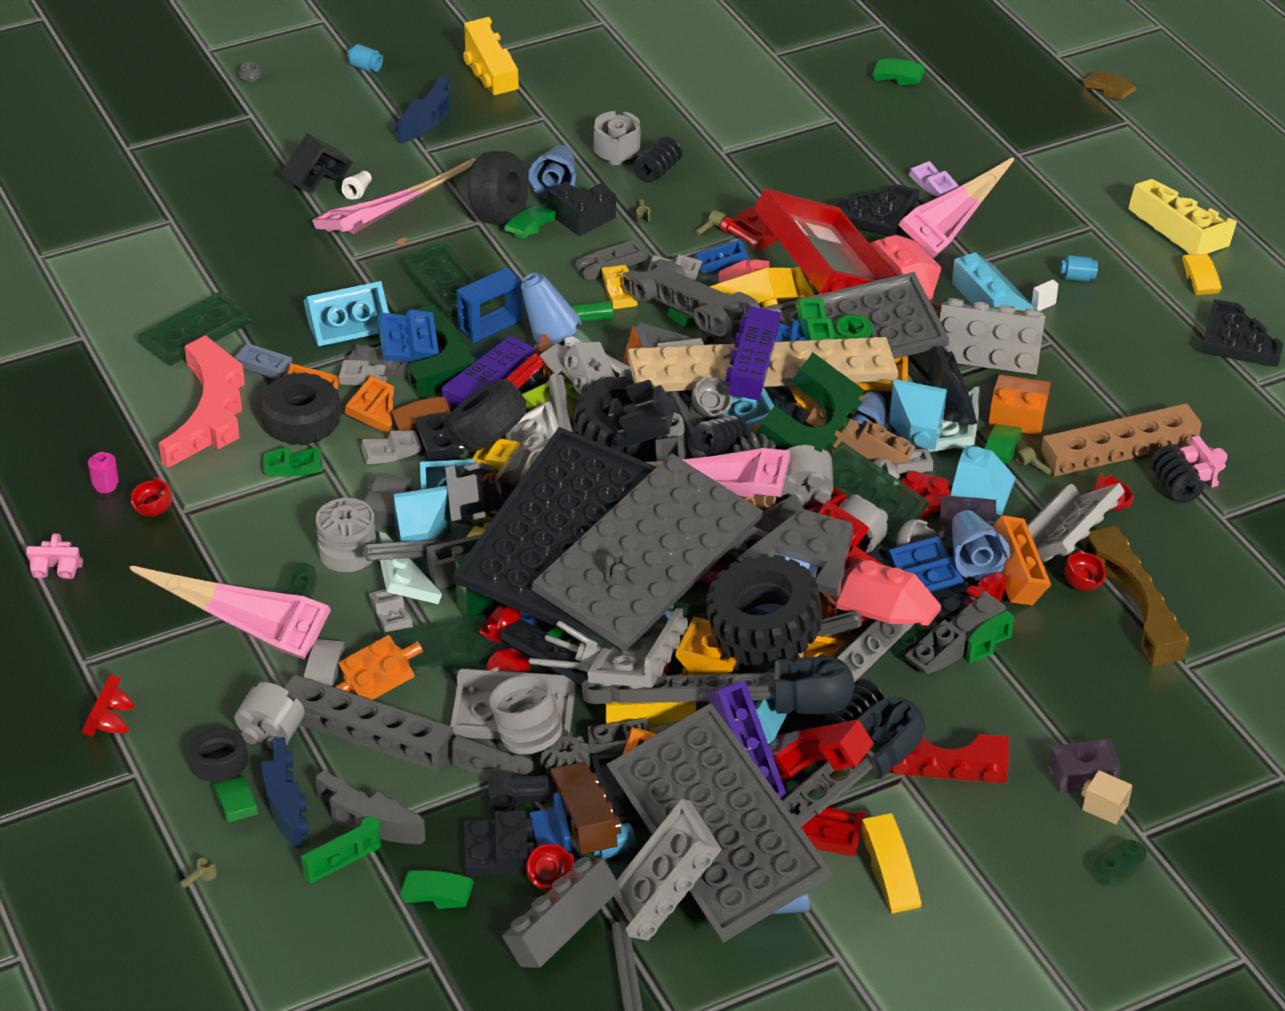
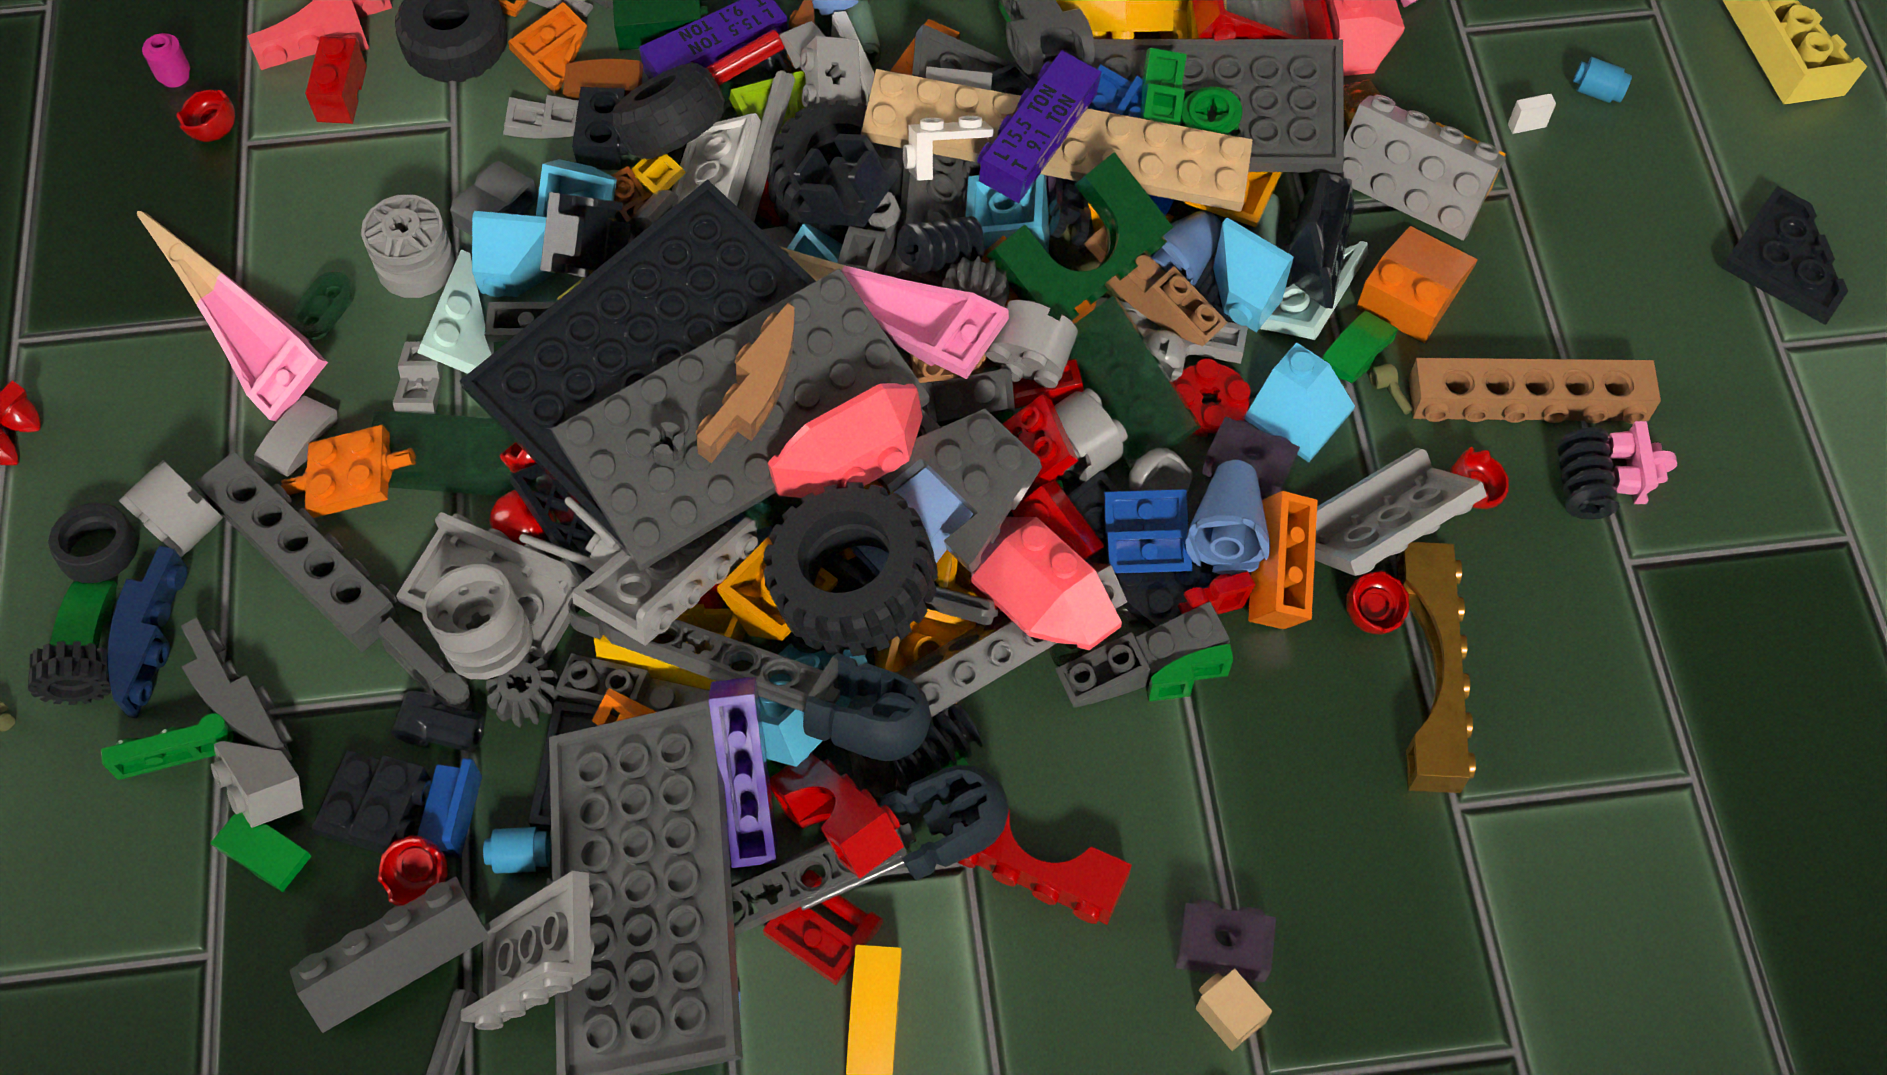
camera: 20 degrees right, 20 degrees up
bright pink hips [26,533,83,579] -> none
green slope [264,446,323,477] -> none
dark grey axle [363,539,458,561] -> none
reddish brown brick [550,762,621,854] -> none
light grey hair [691,376,733,418] -> none
medium azure slope [952,252,1034,311] -> none
yellow slope [1182,253,1222,295] -> none
none -> black tyre [28,641,111,705]
none -> light grey slope [211,741,303,828]
none -> red brick [305,36,367,124]
none -> medium nougat slope [696,303,795,463]
none -> coral wedge [767,383,923,498]
none -> white bracket [903,116,993,180]

